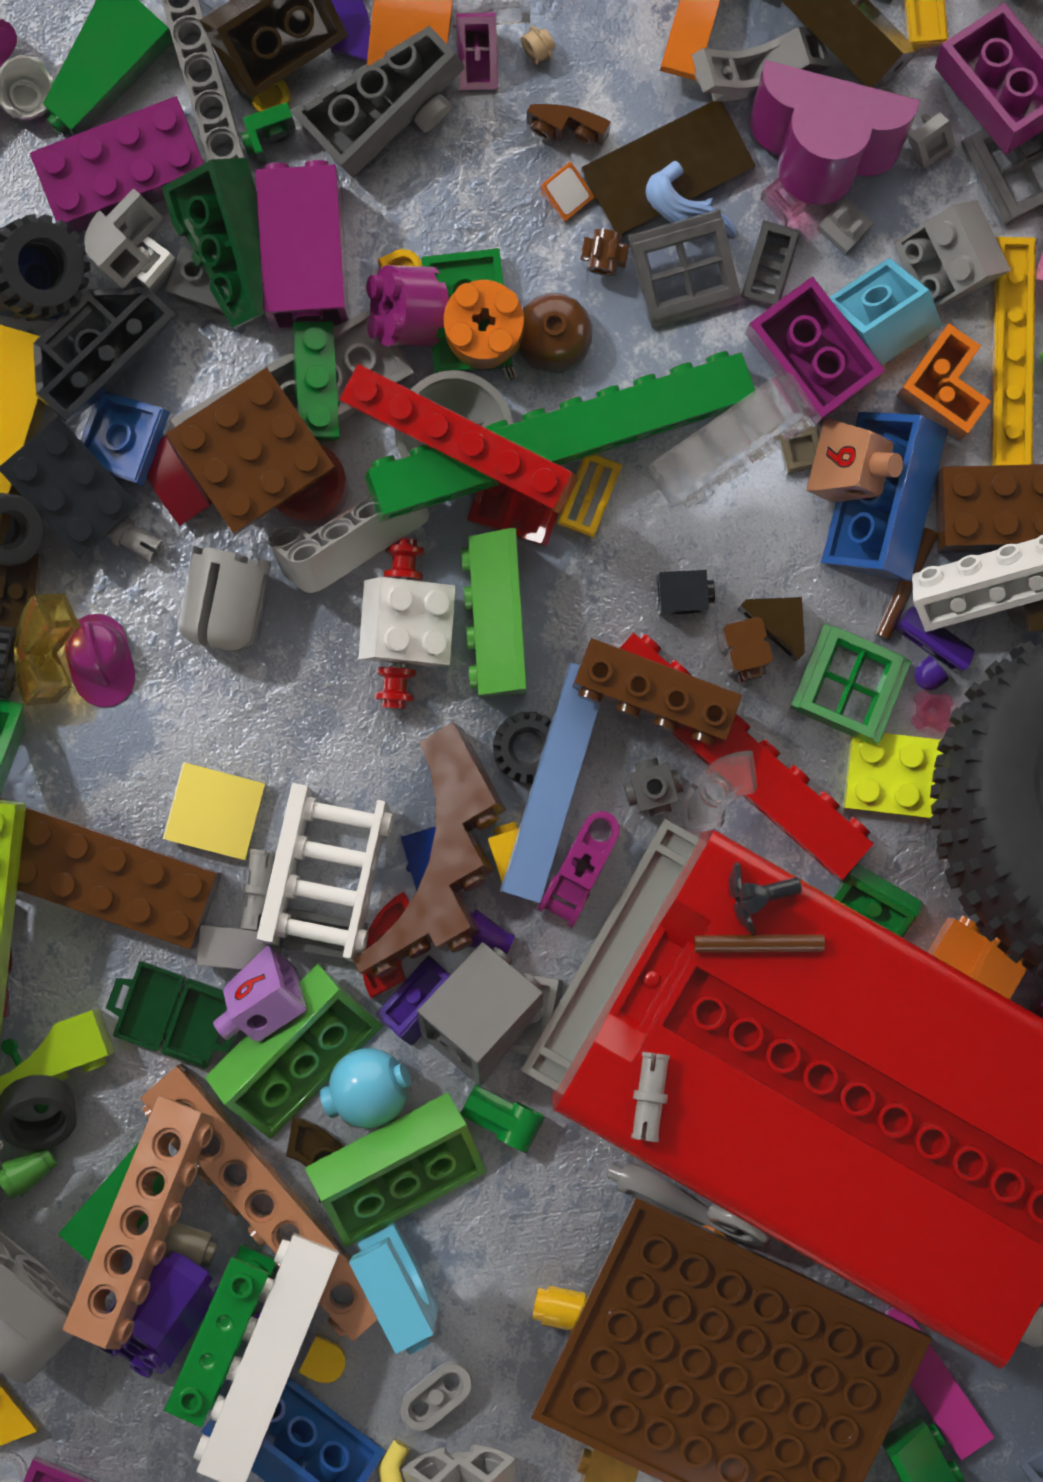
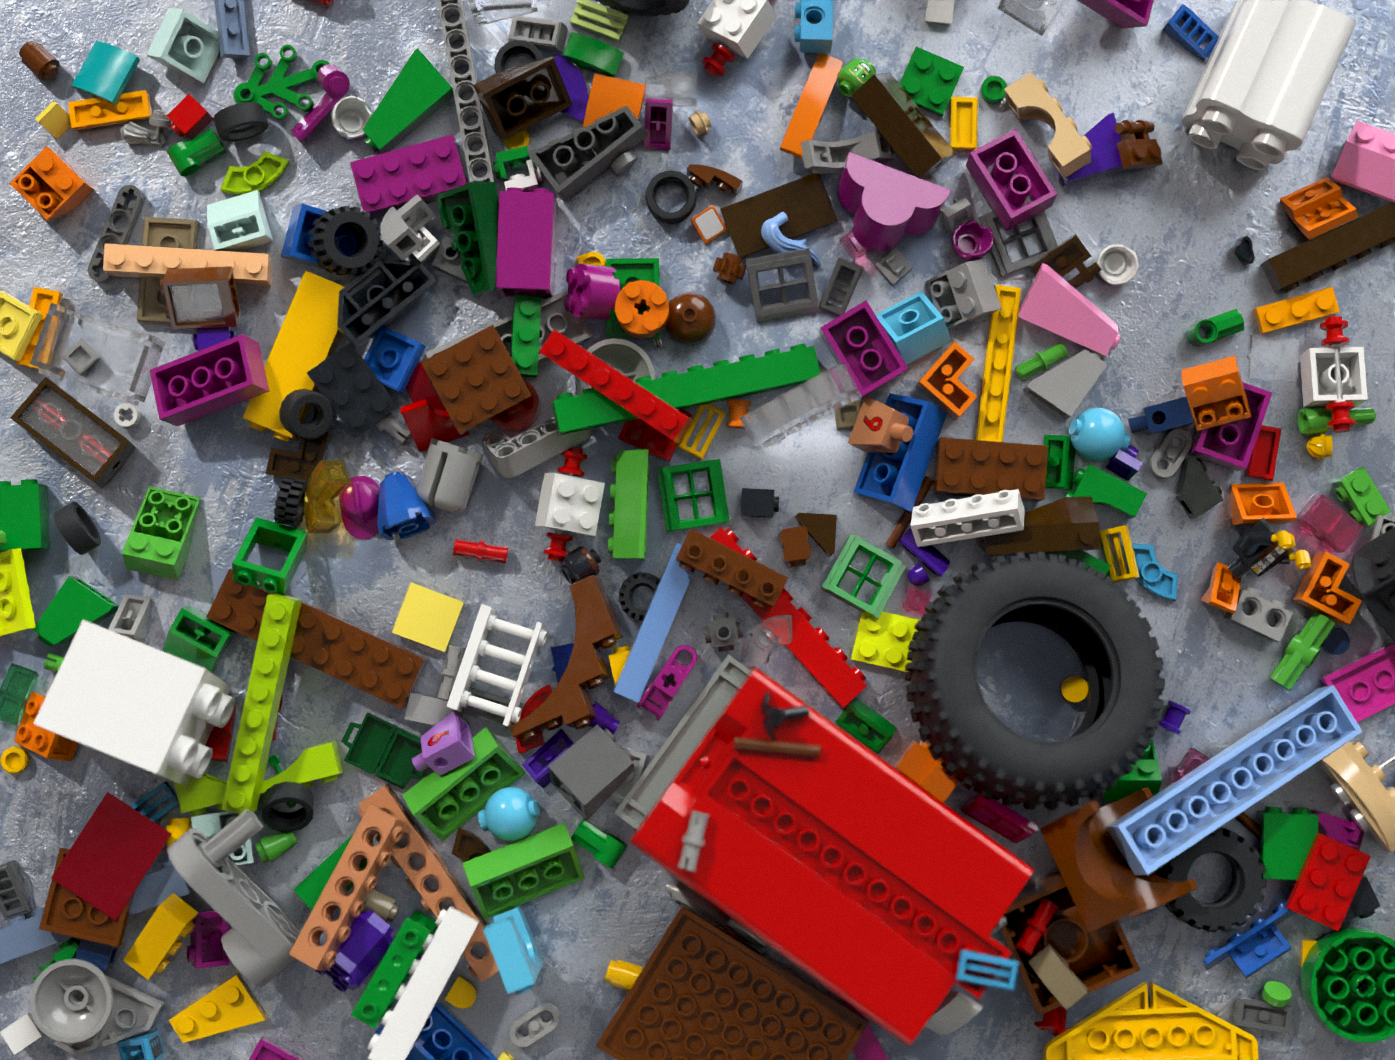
camera: 10 degrees right, 0 degrees up
none -> blue cone [377,472,437,540]
none -> red tile [400,399,469,452]
none -> red pin [453,539,509,564]
none -> white bracket [504,159,543,192]
none -> black head [560,546,601,584]
none -> black tyre [646,170,696,224]
none -> green piece [657,459,730,532]
none -> orange bush [726,399,751,429]
none -> magenta hair [950,221,994,261]

